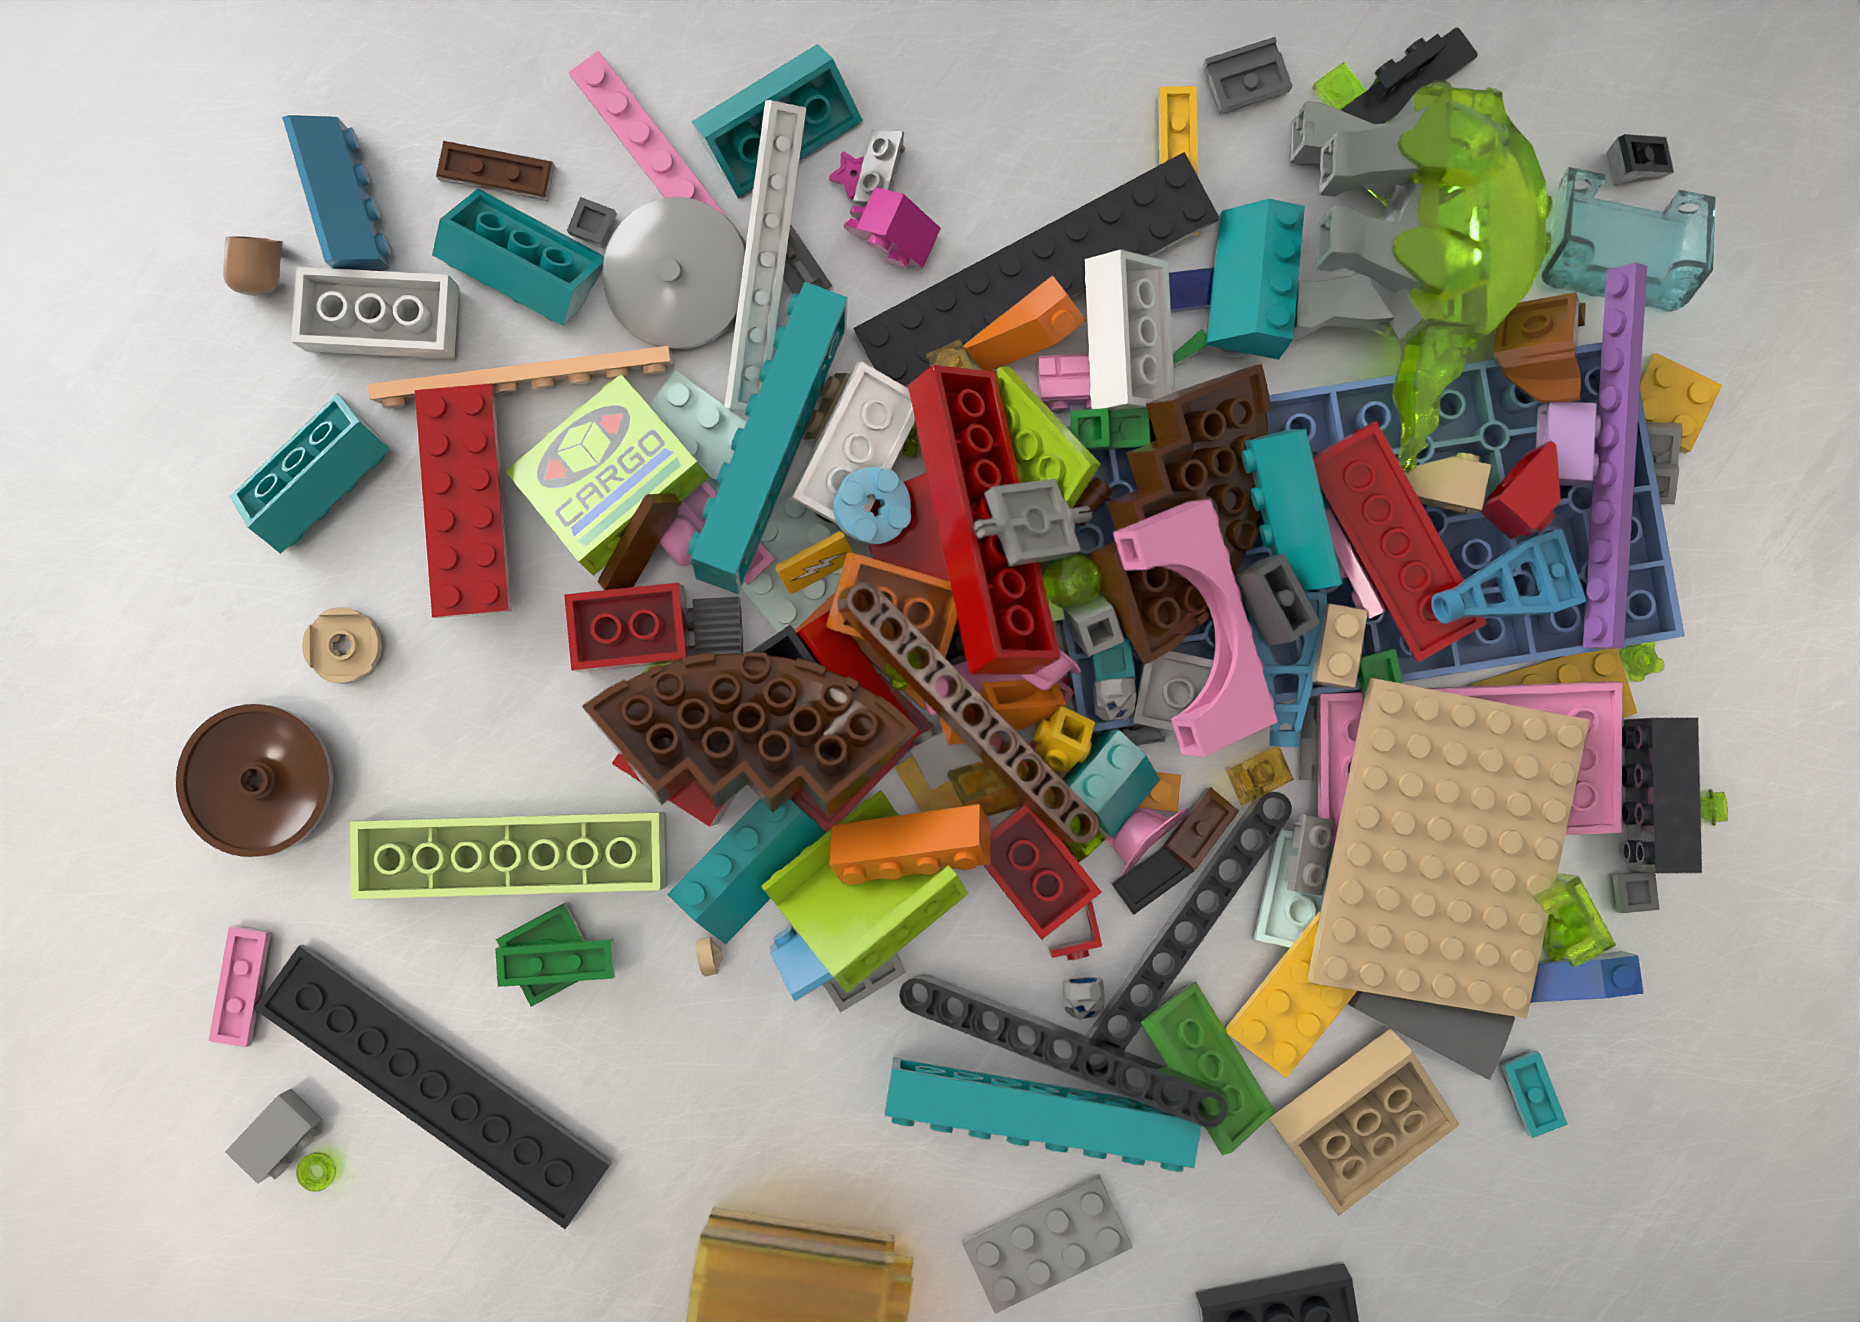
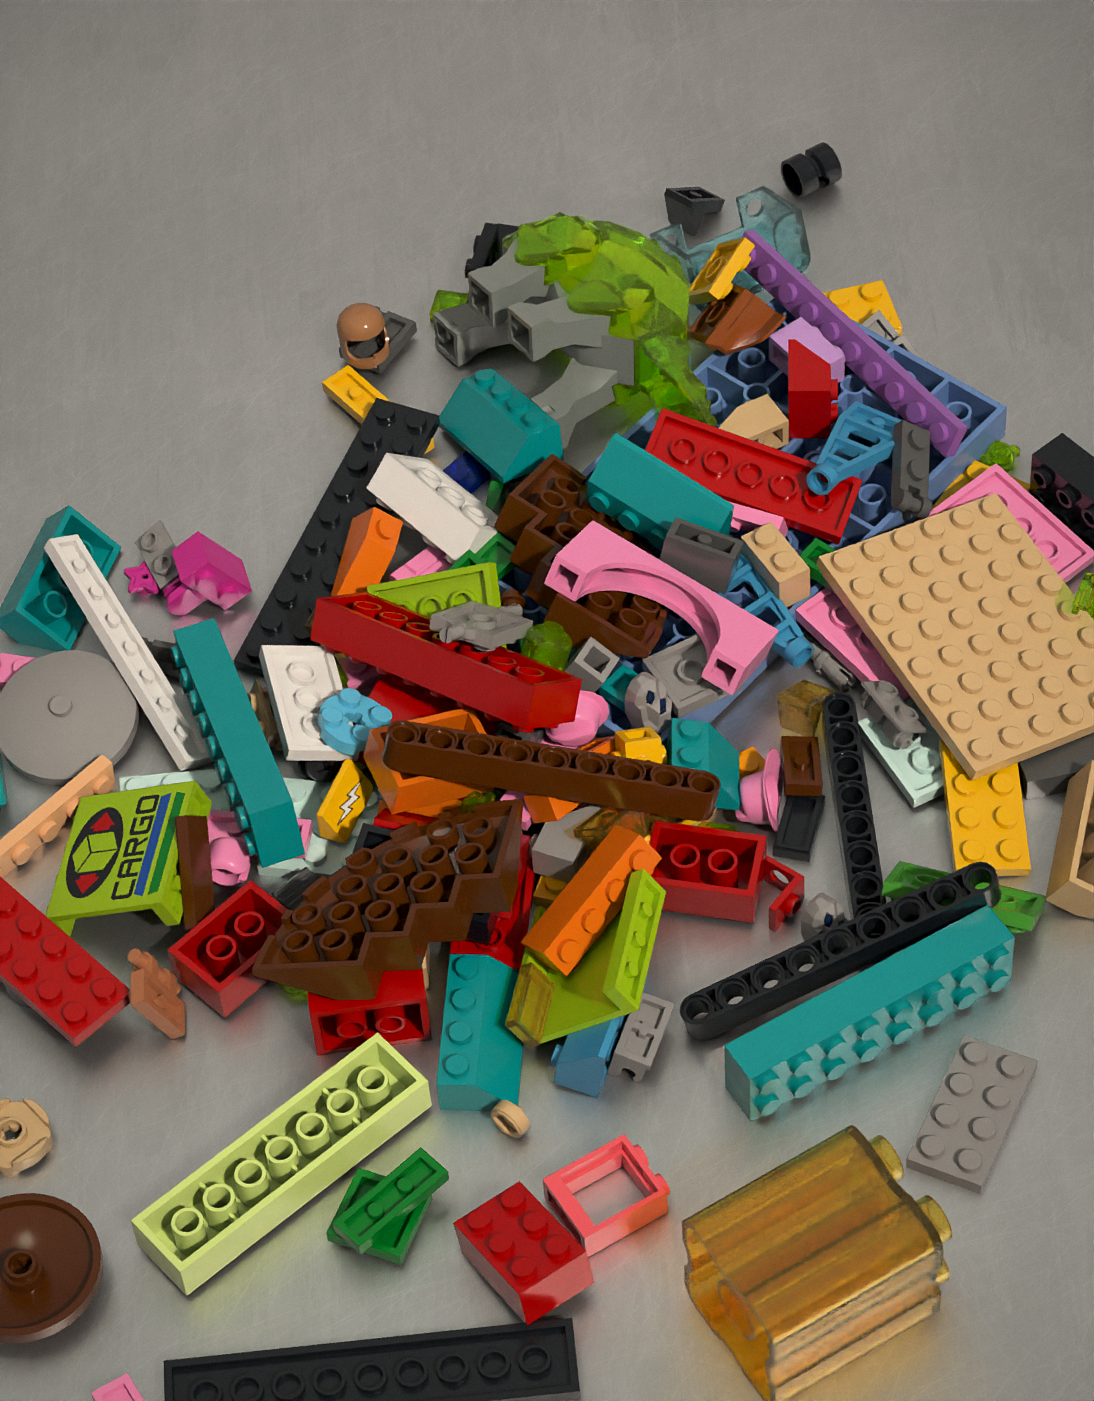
camera: 30 degrees left, 35 degrees down
none -> nougat plate [127,948,185,1039]
none -> medium nougat helmet [336,303,390,369]
none -> red brick [453,1181,595,1326]
none -> clear yellow tile [506,962,555,1048]
none -> coral window [543,1134,670,1257]
none -> yellow plate [683,237,755,305]
none -> black wheel [781,142,842,199]
none -> dark grey plate [891,420,932,519]

